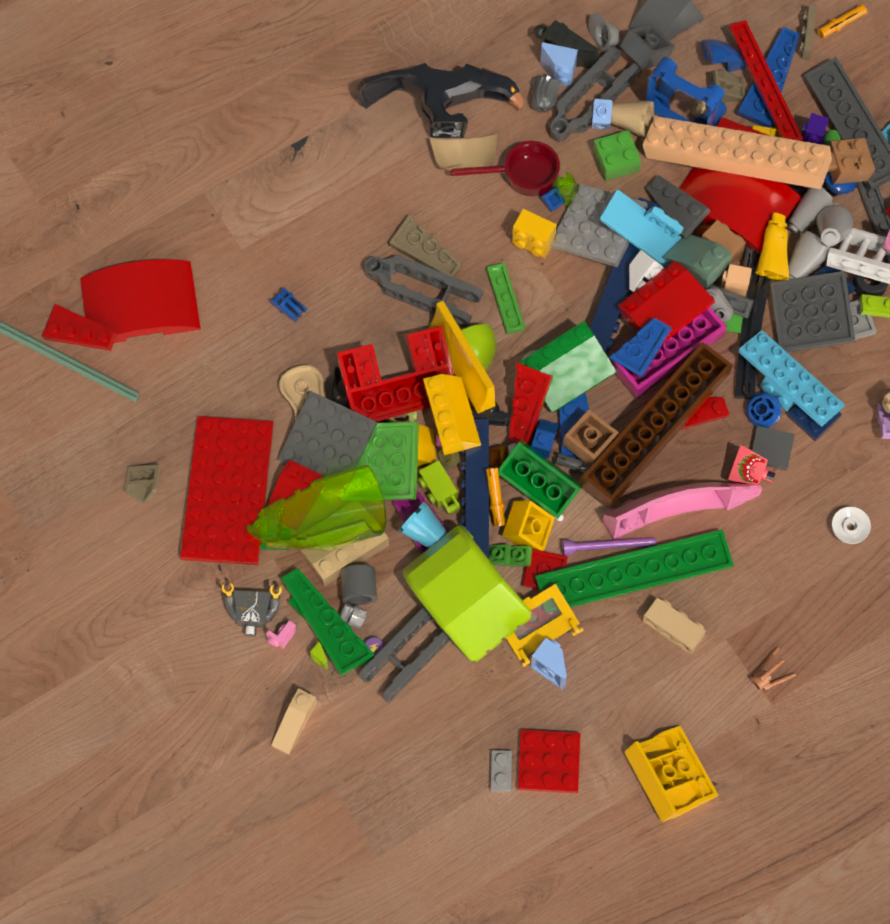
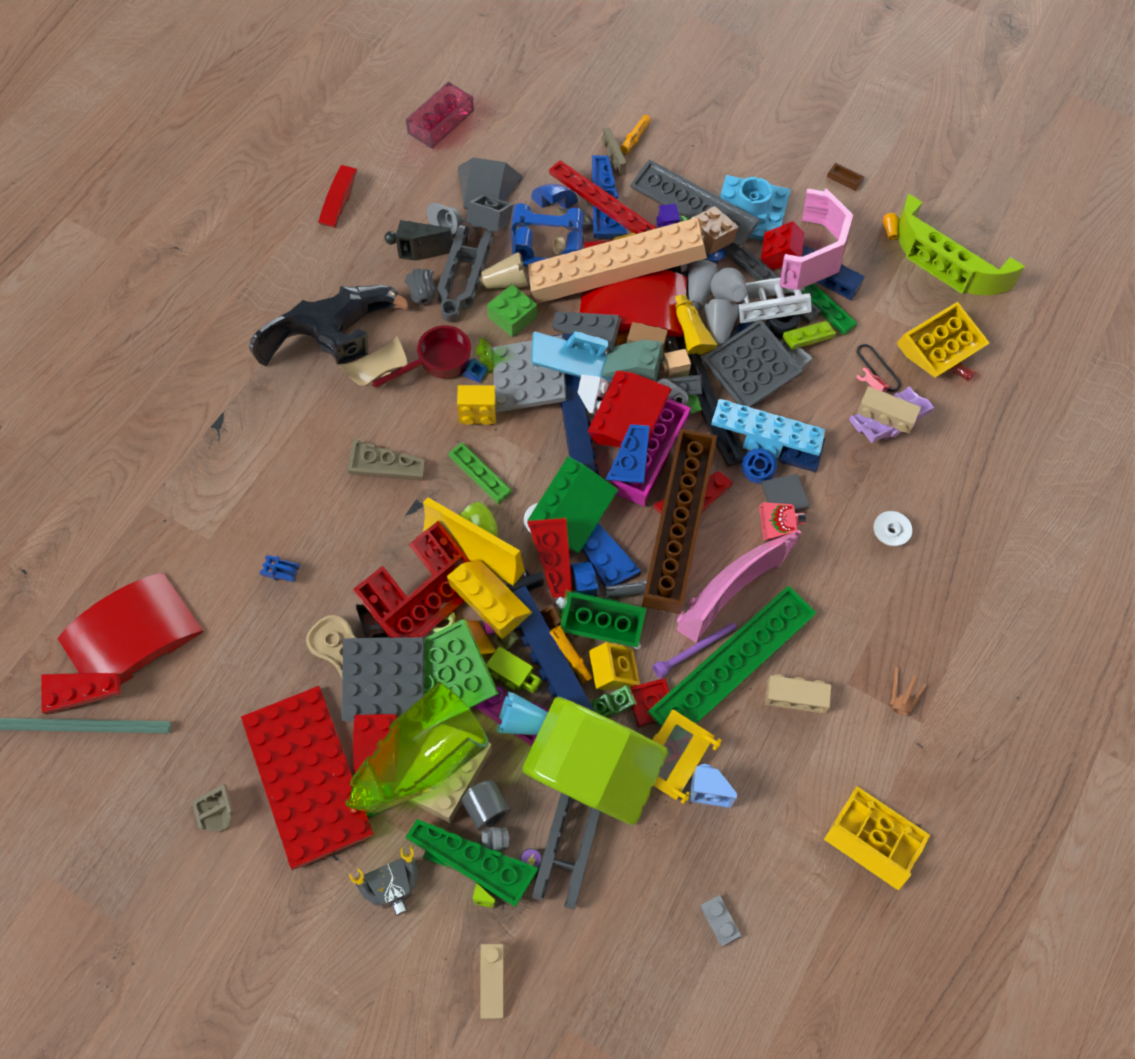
camera: 30 degrees left, 5 degrees down
bright pink bracket [266,621,297,649] -> none
dark grey piece [364,255,483,326] -> none
red plate [518,730,581,794] -> none
light blue slope [540,42,578,86] -> none
medium nougat brick [563,410,619,467] -> none
light blue bracket [592,99,612,130] -> none

